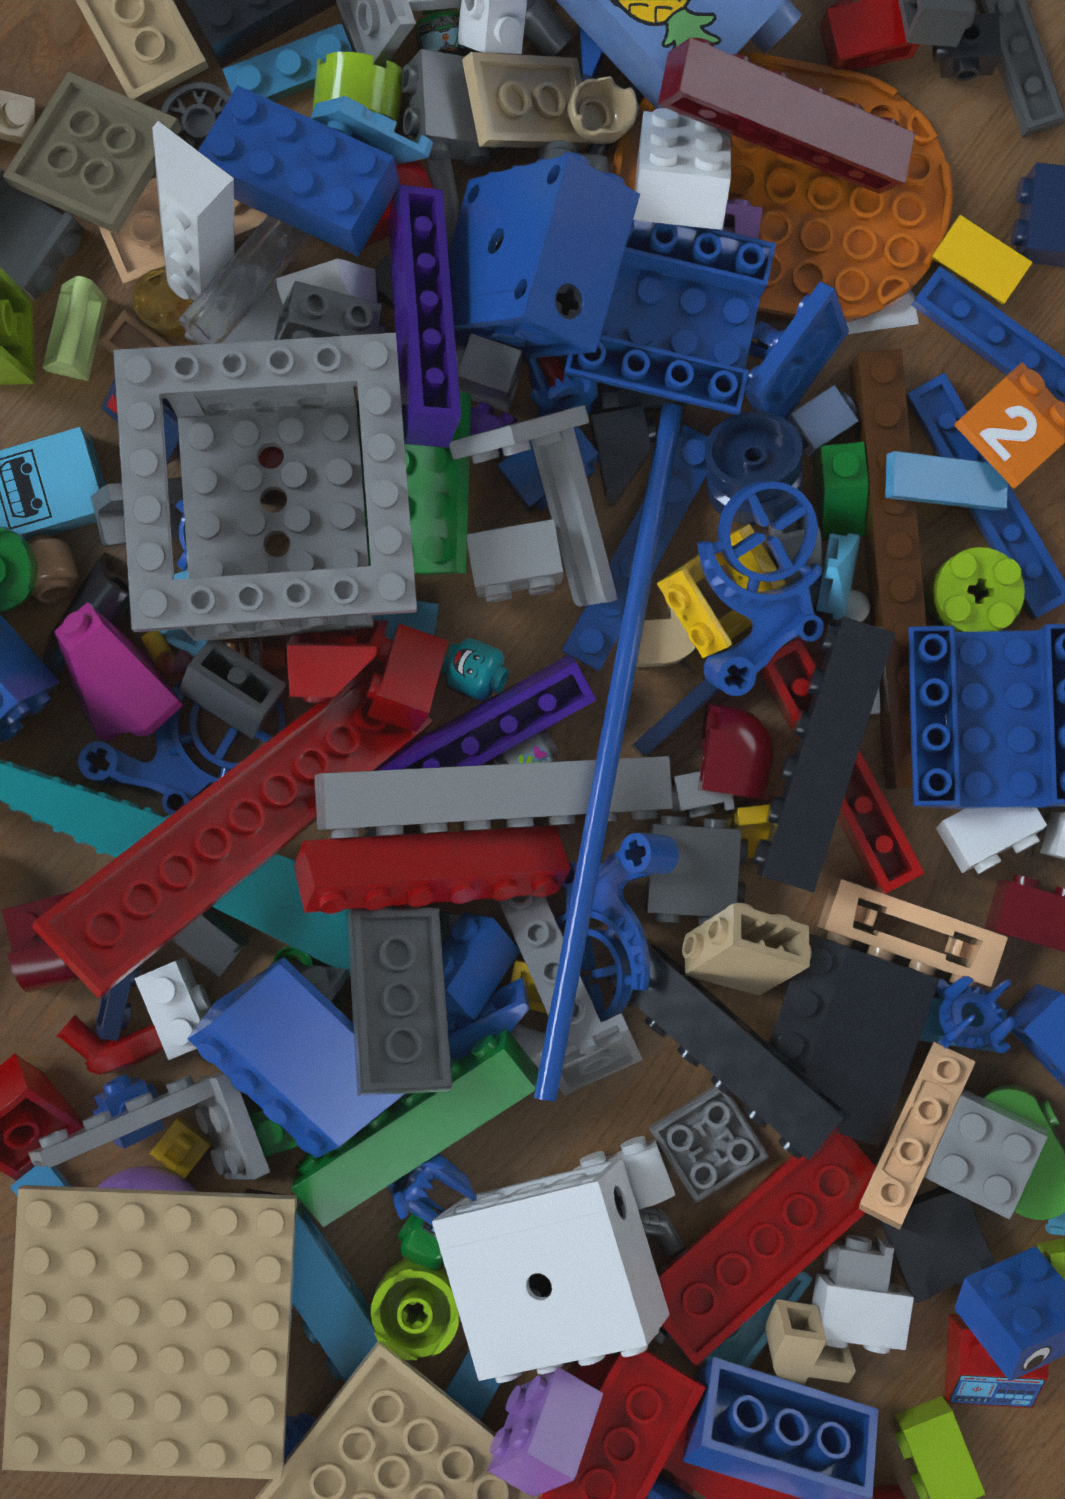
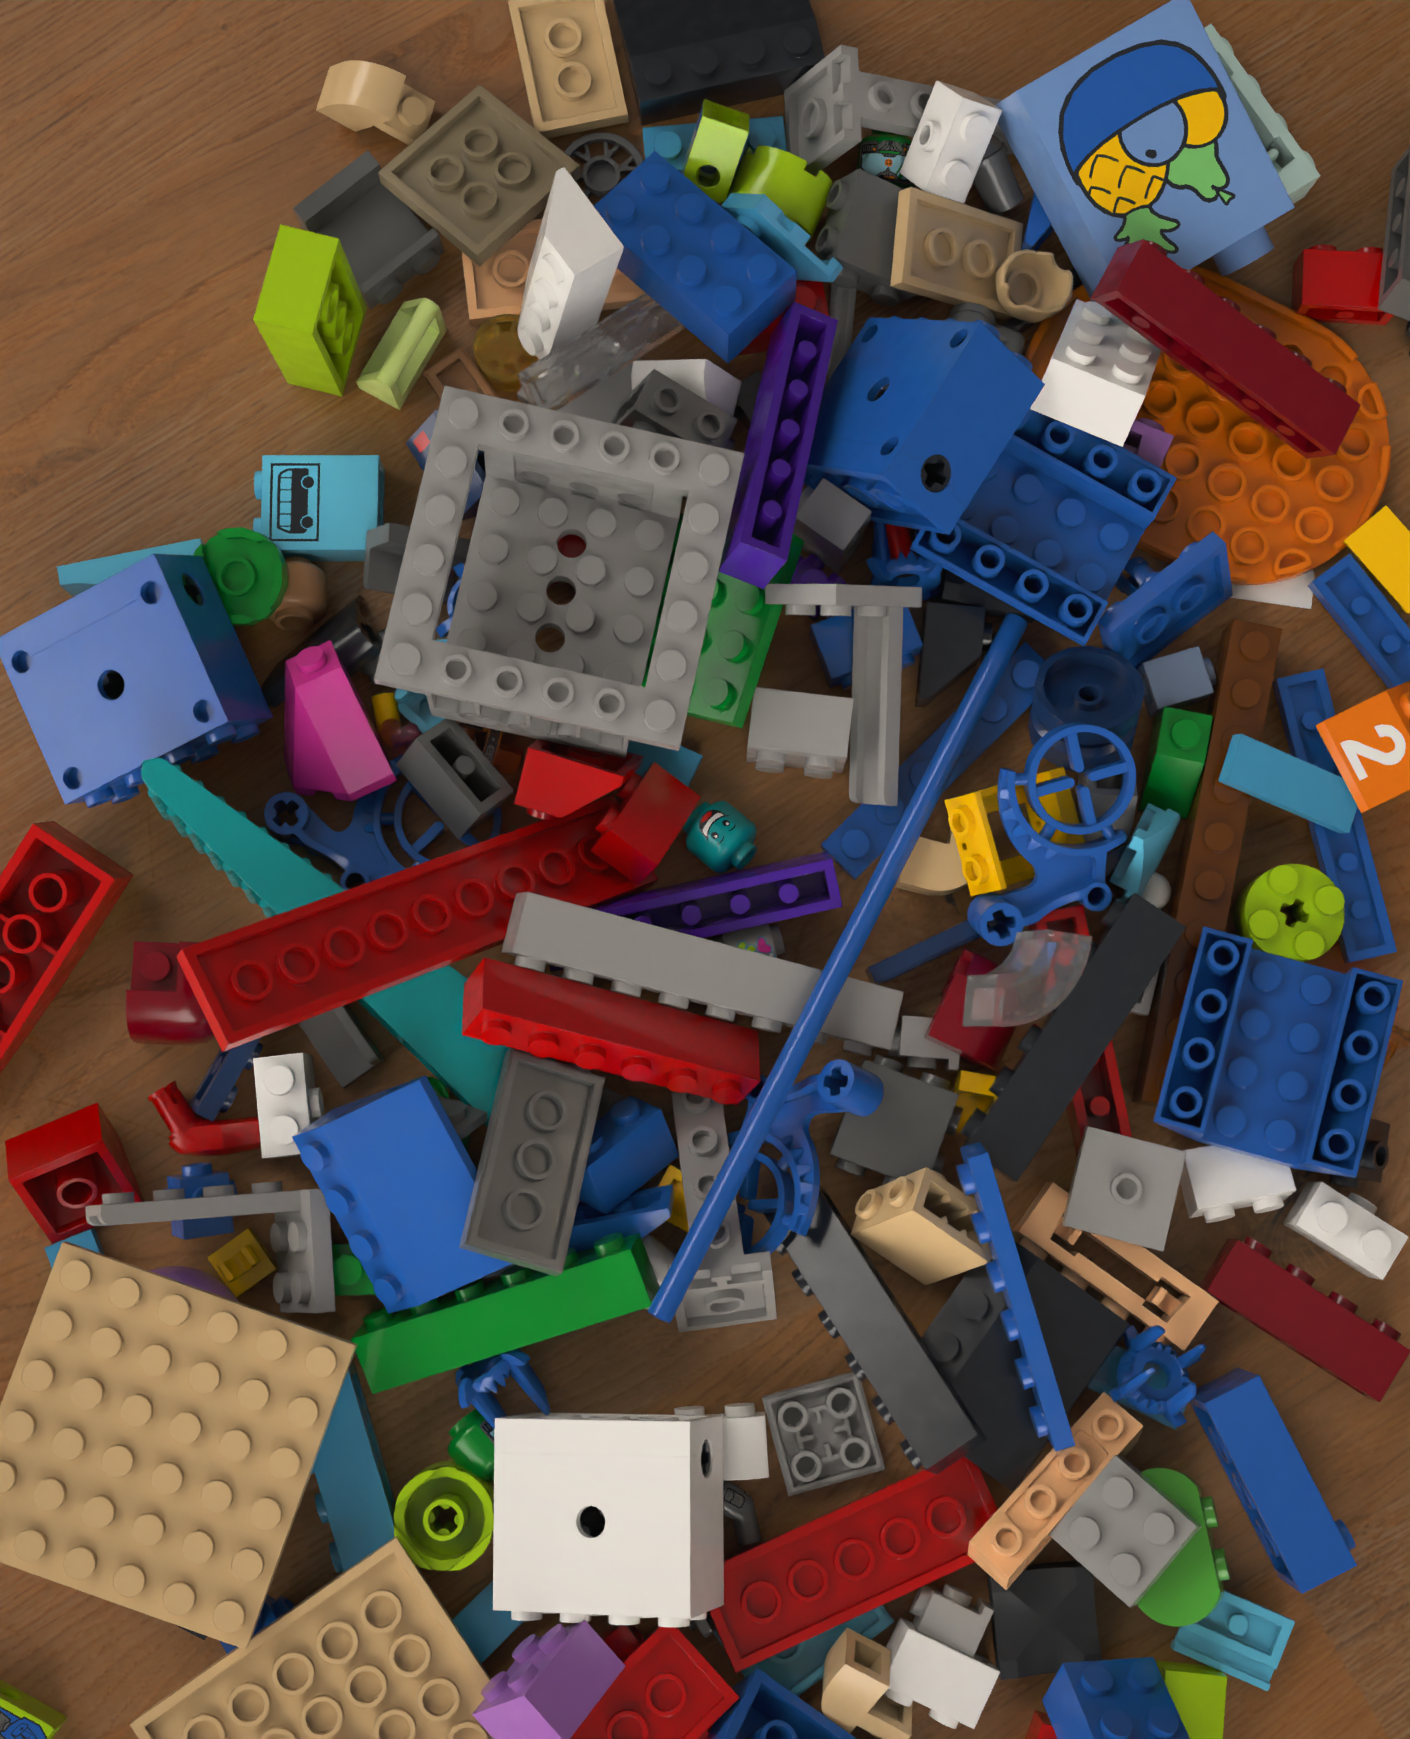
camera: 20 degrees right, 5 degrees down
none -> lime torso [681,99,749,203]
none -> blue plate [956,1142,1075,1452]
none -> clear brick [962,930,1092,1027]
none -> light grey plate [1061,1126,1187,1251]

